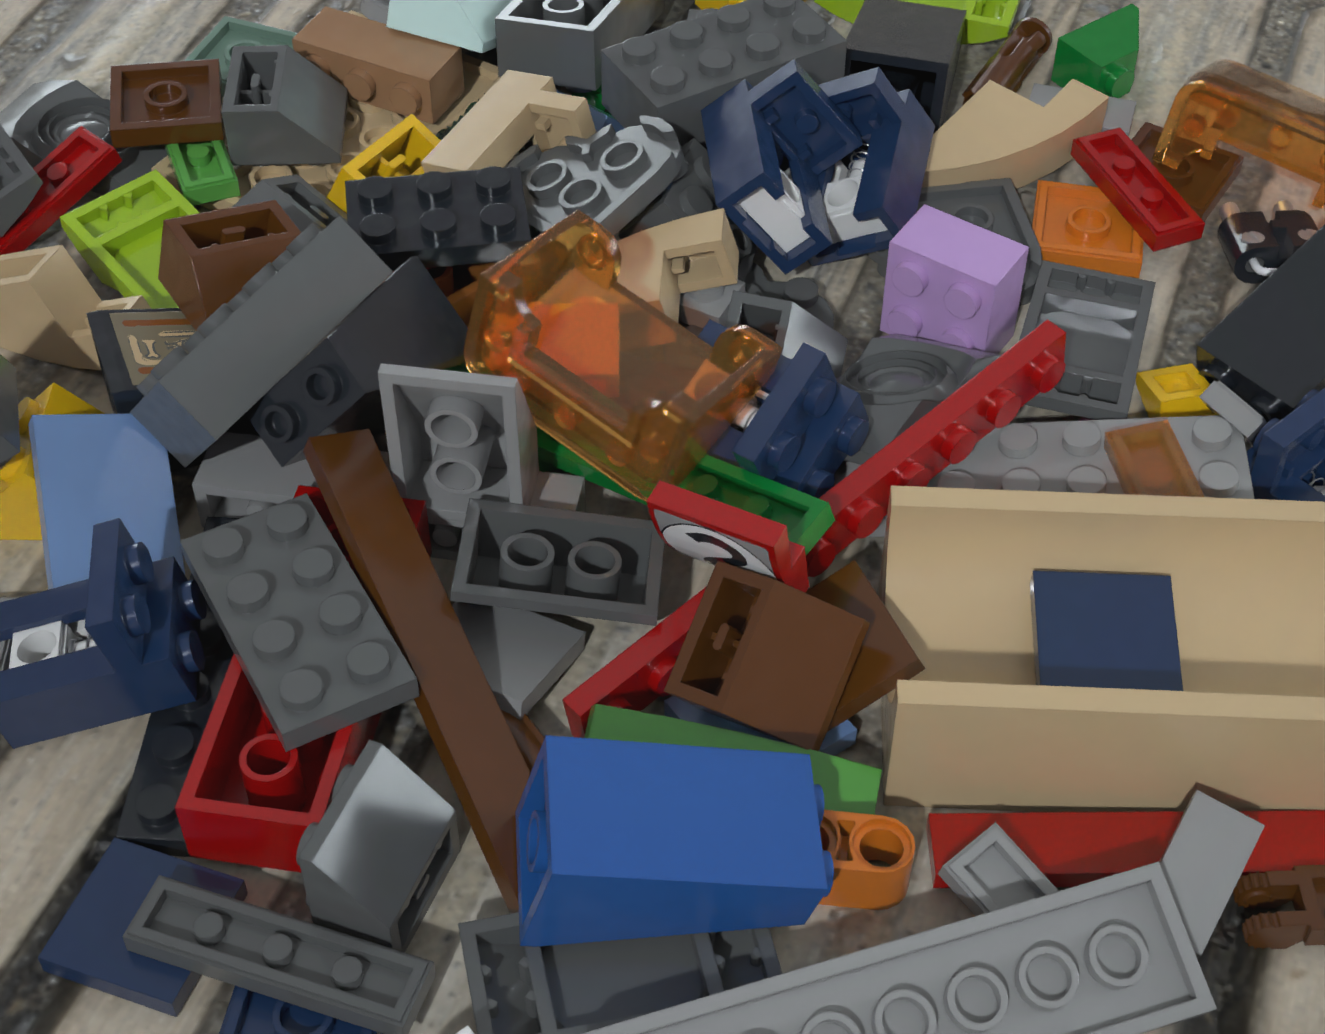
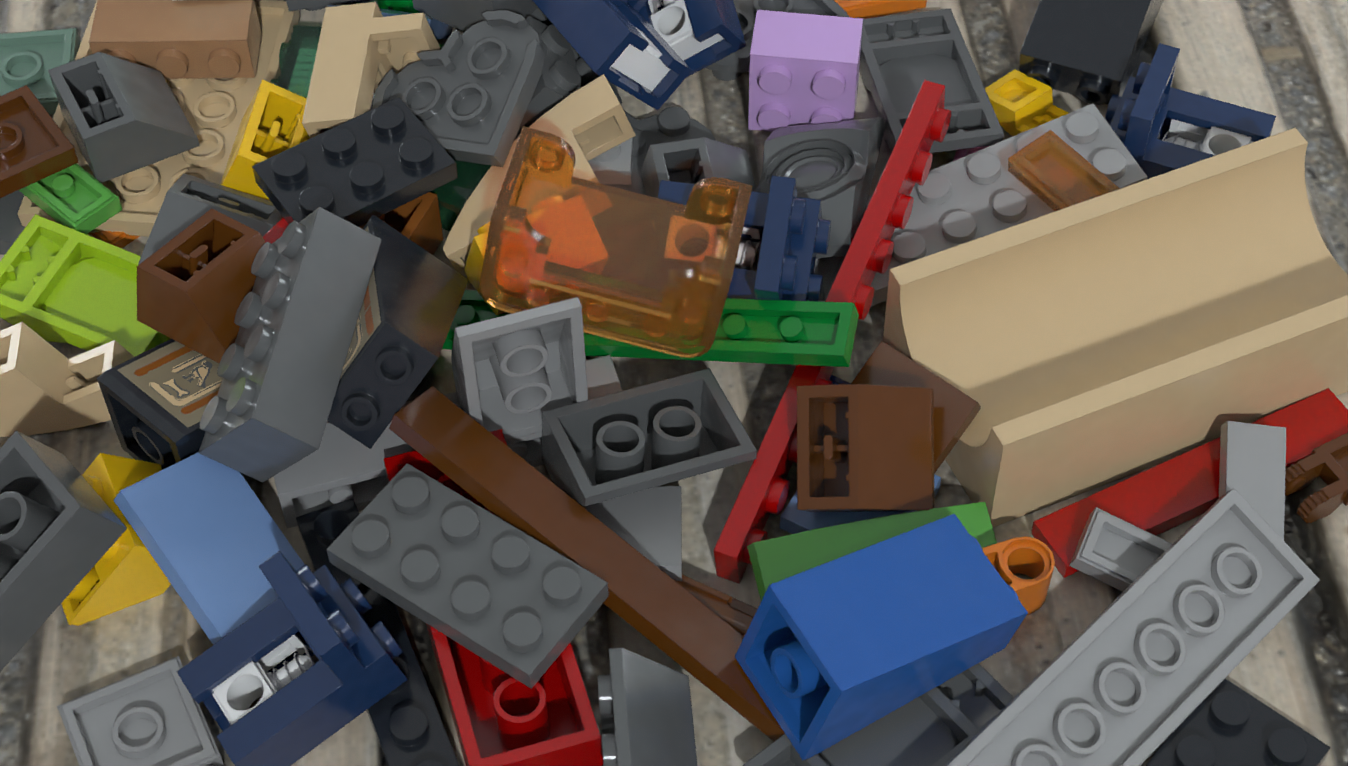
camera: 25 degrees left, 5 degrees up
red slope [646,480,809,593] -> none
dark blue tile [1030,571,1183,691] -> none
light grey tile [1200,380,1267,446] -> none

